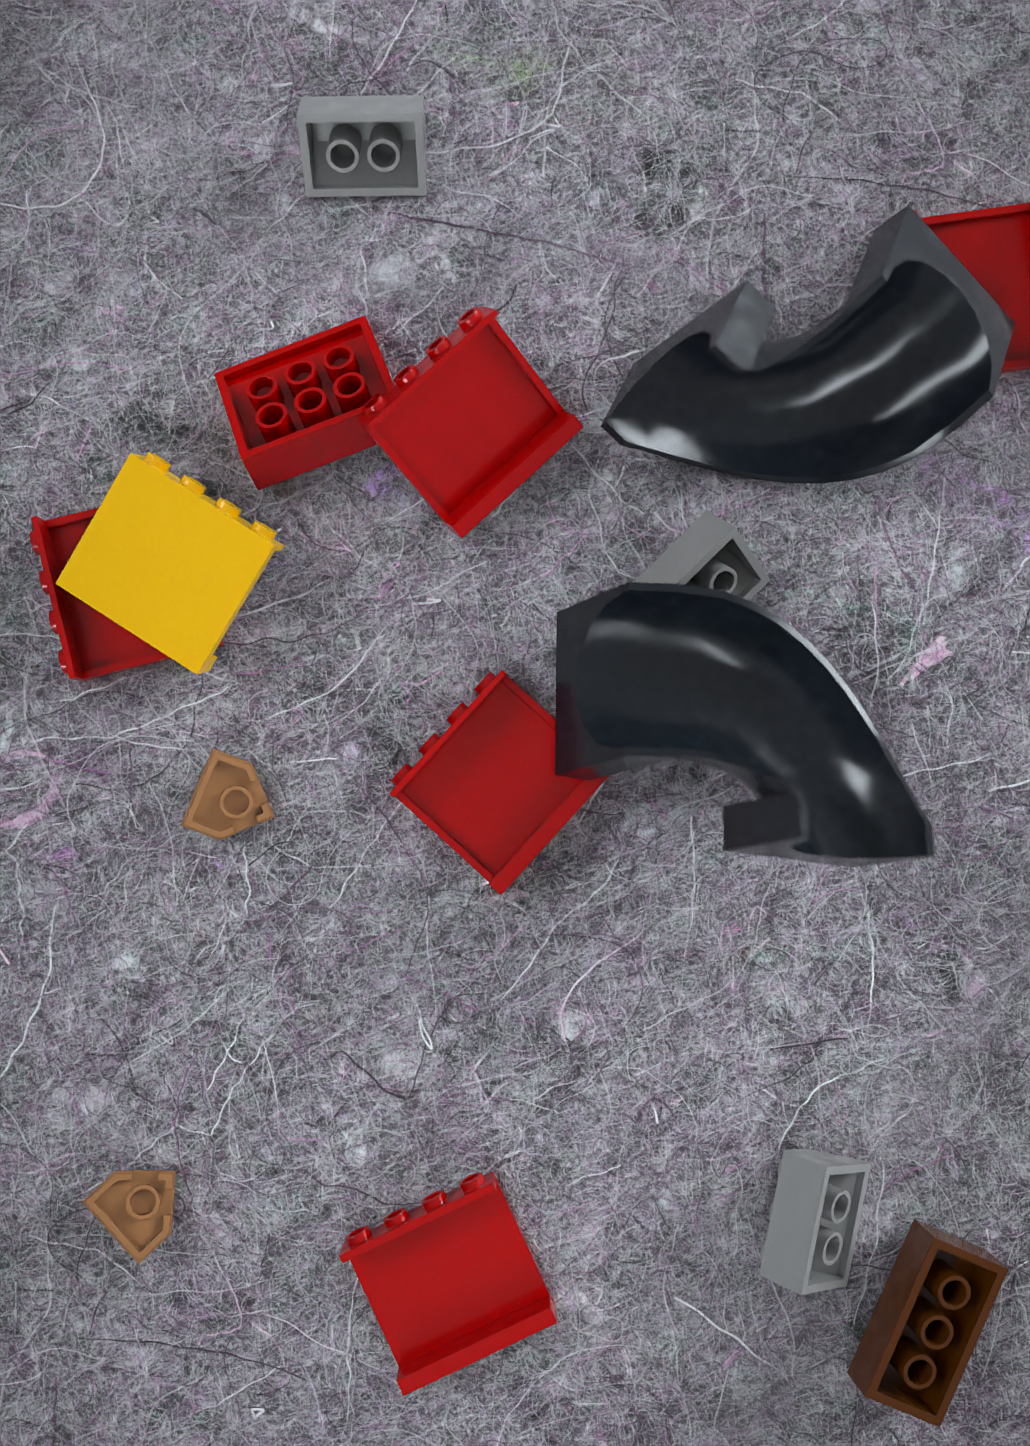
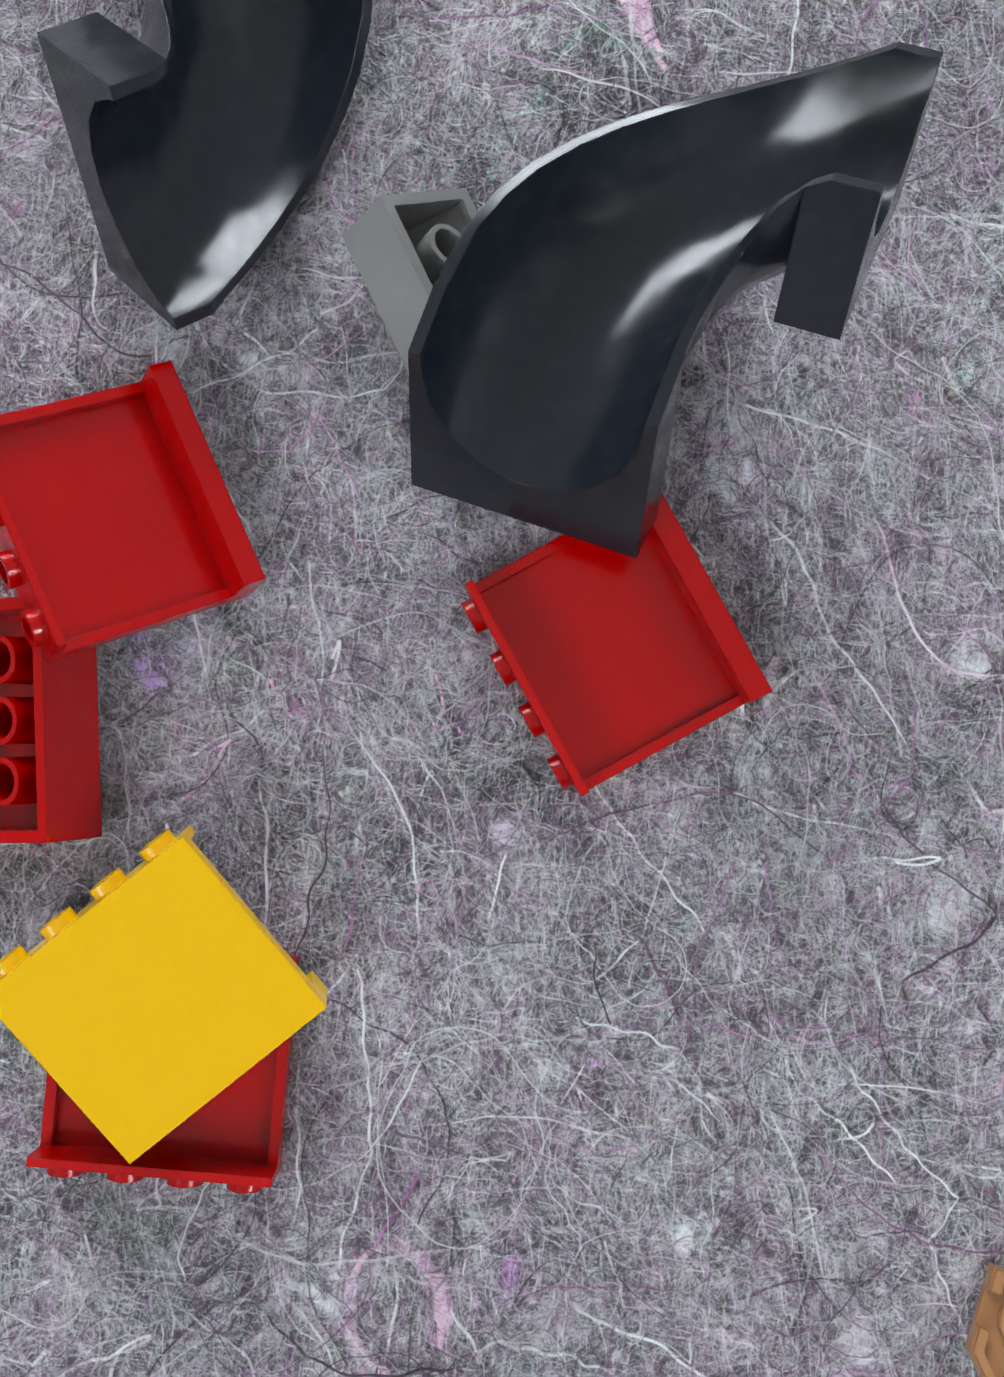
camera: 70 degrees left, 0 degrees up
medium nougat plate [181,748,275,841] -> none

